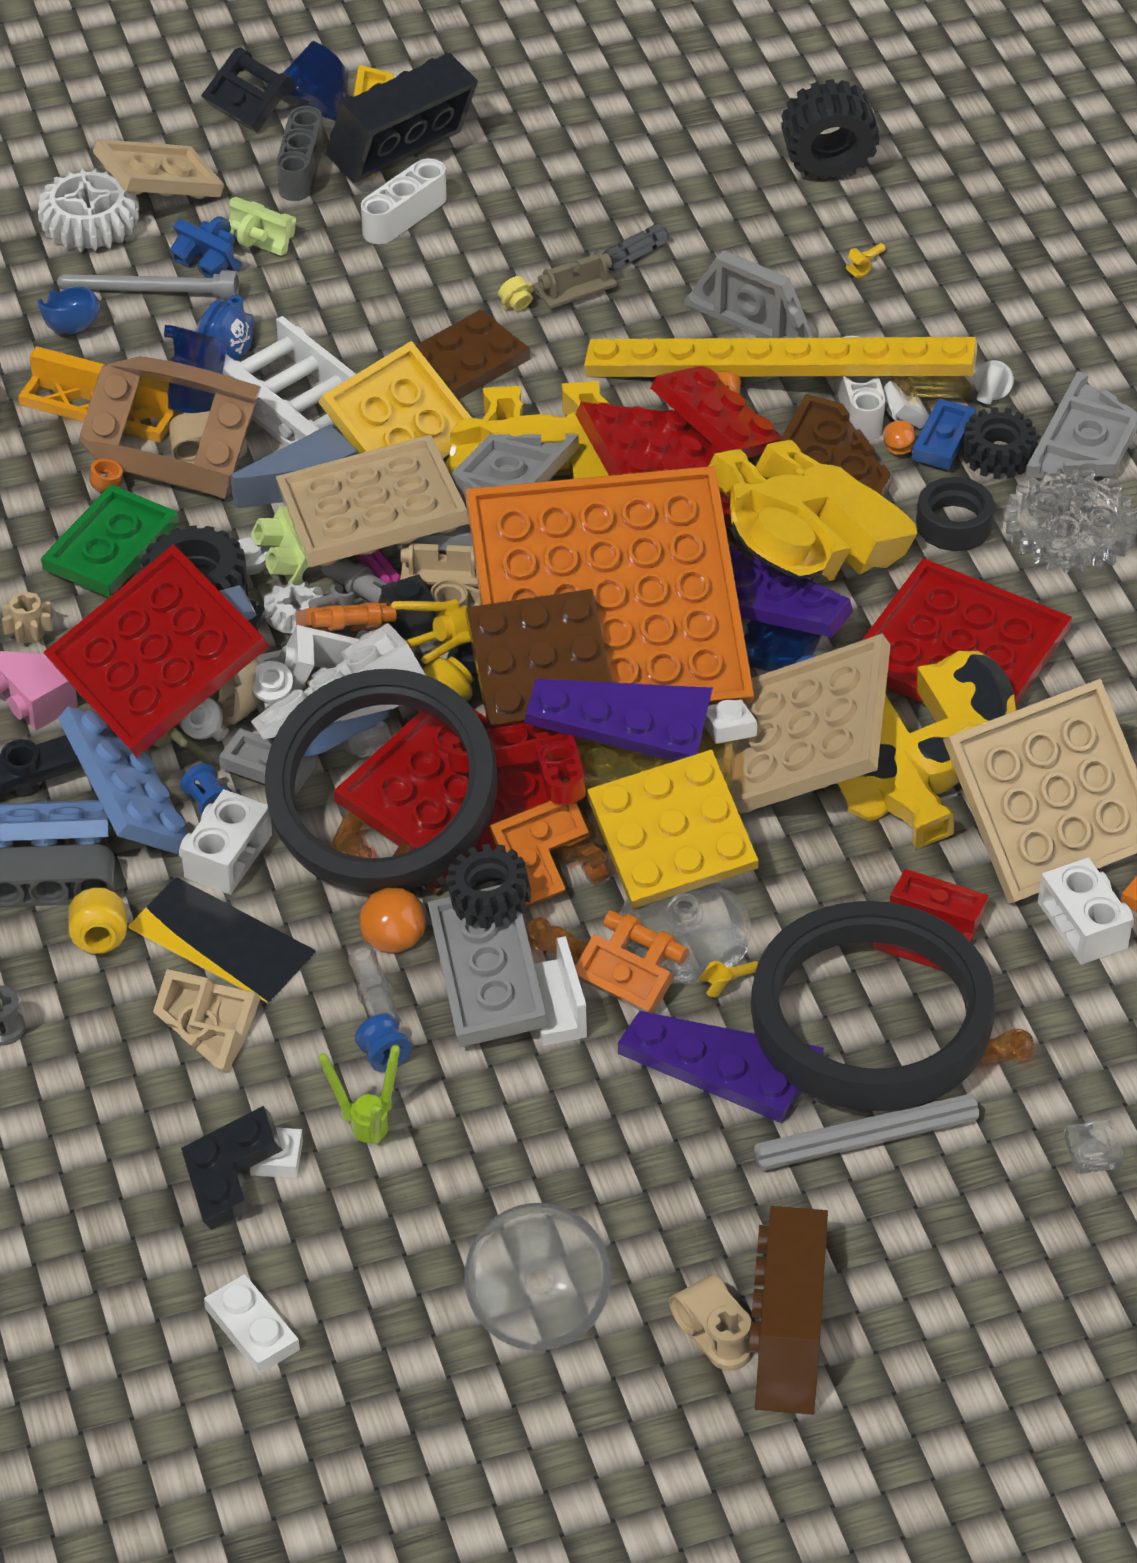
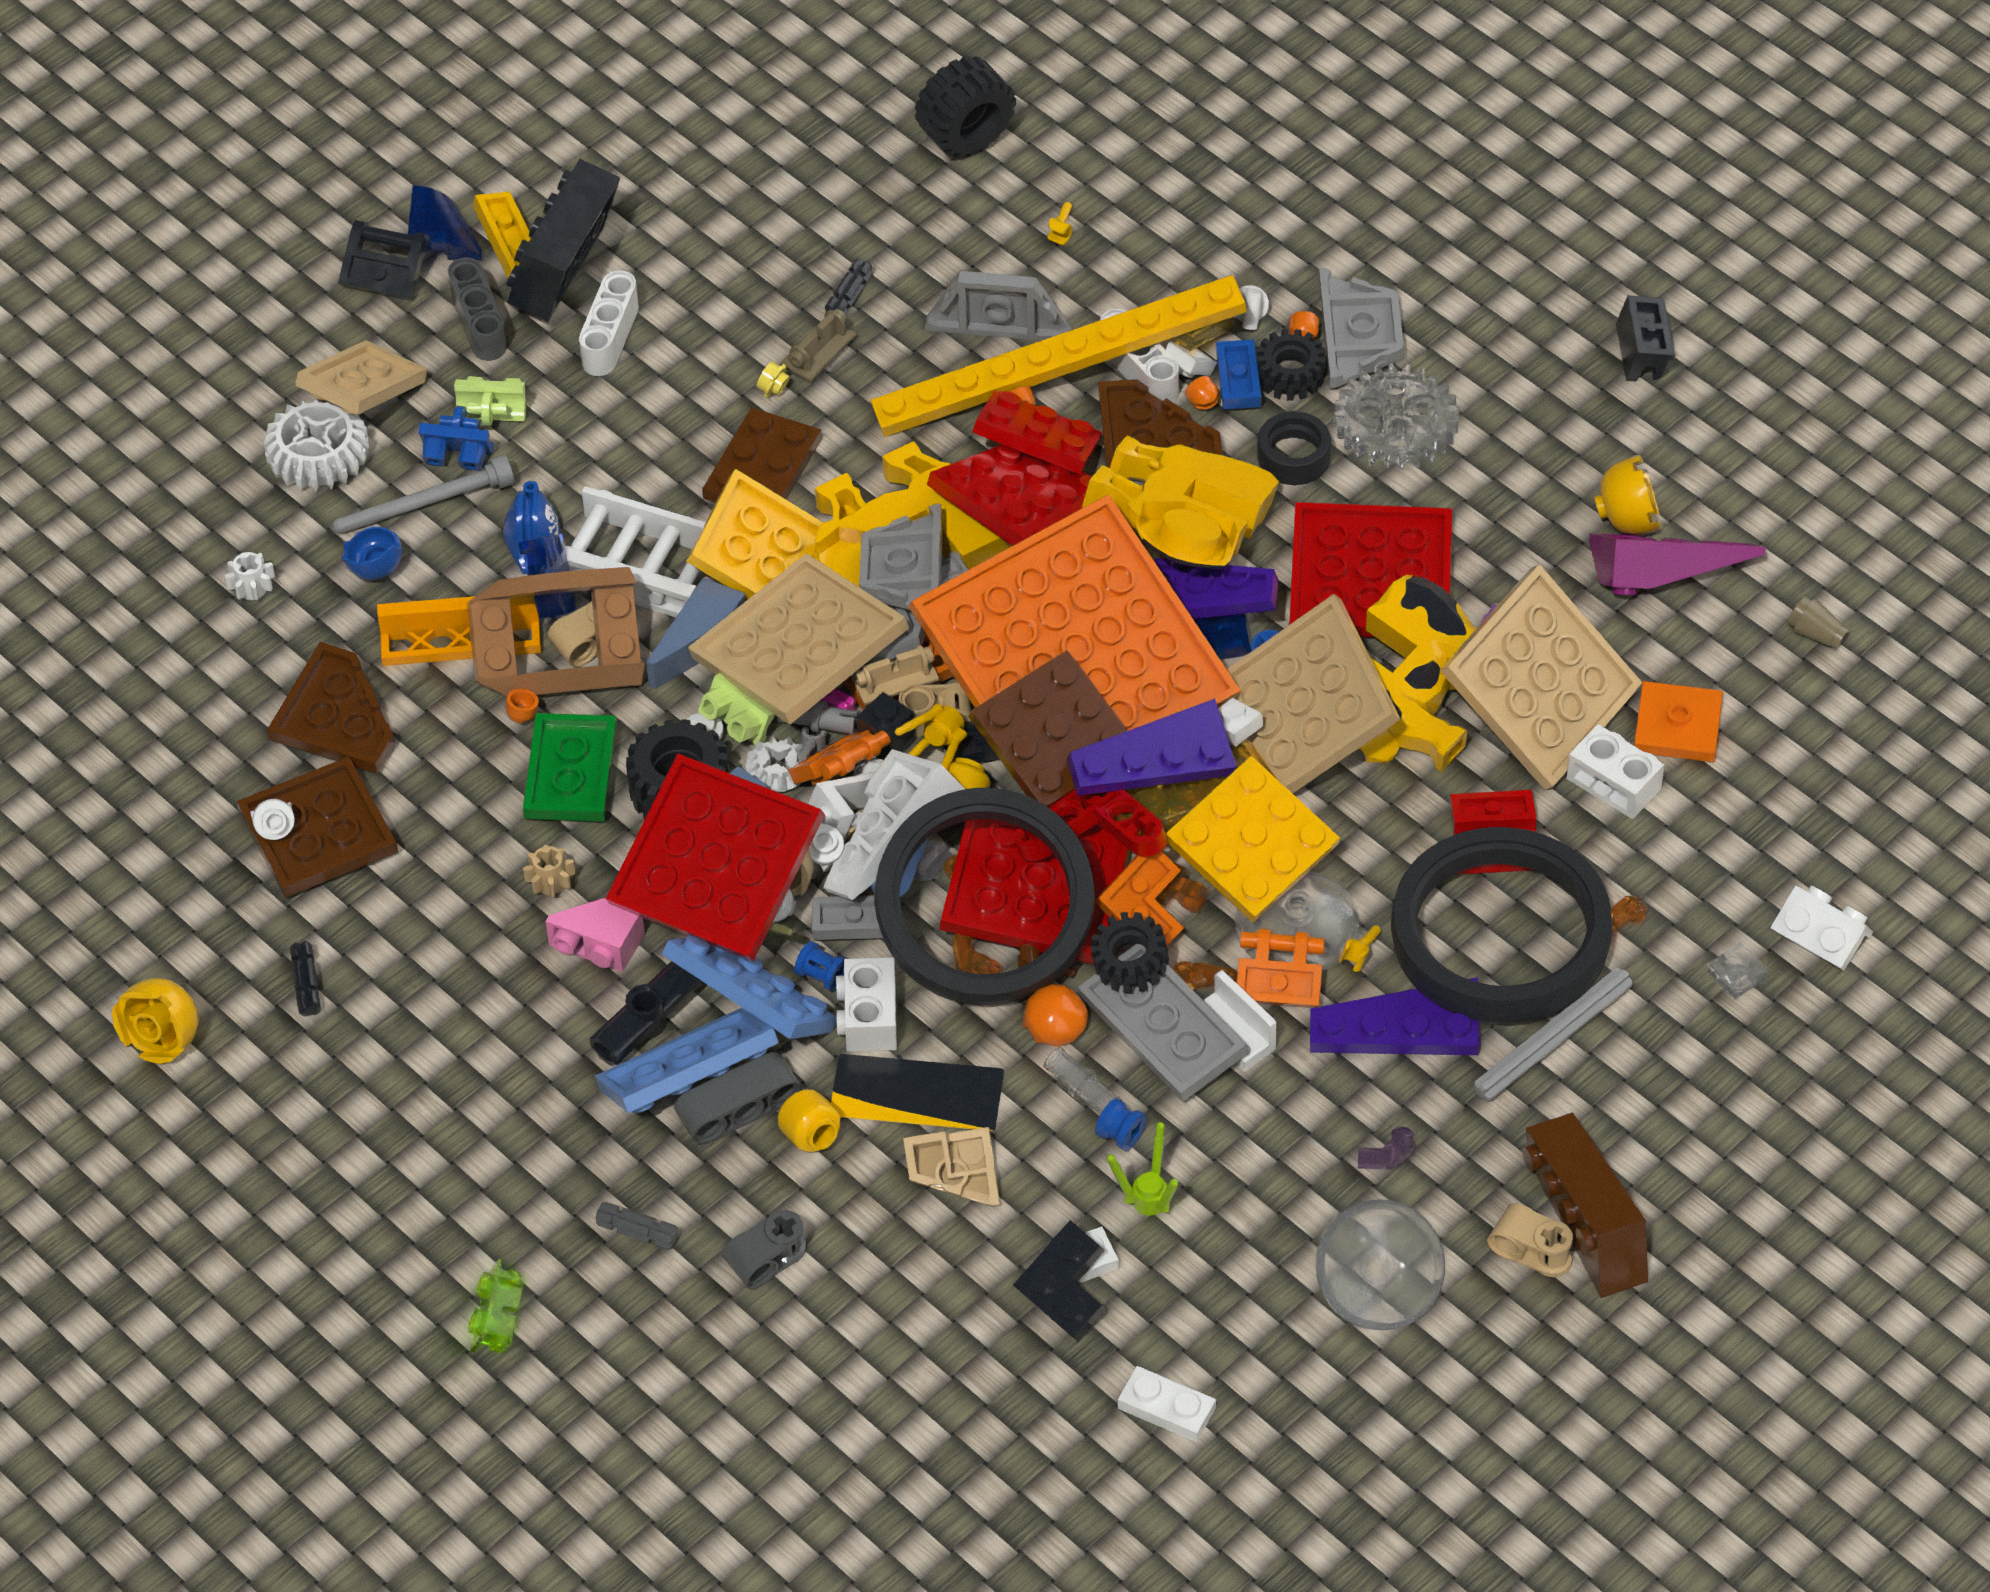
camera: 25 degrees left, 5 degrees up
none -> orange hinge [1289,311,1319,341]
none -> clear purple arm [1358,1127,1416,1170]

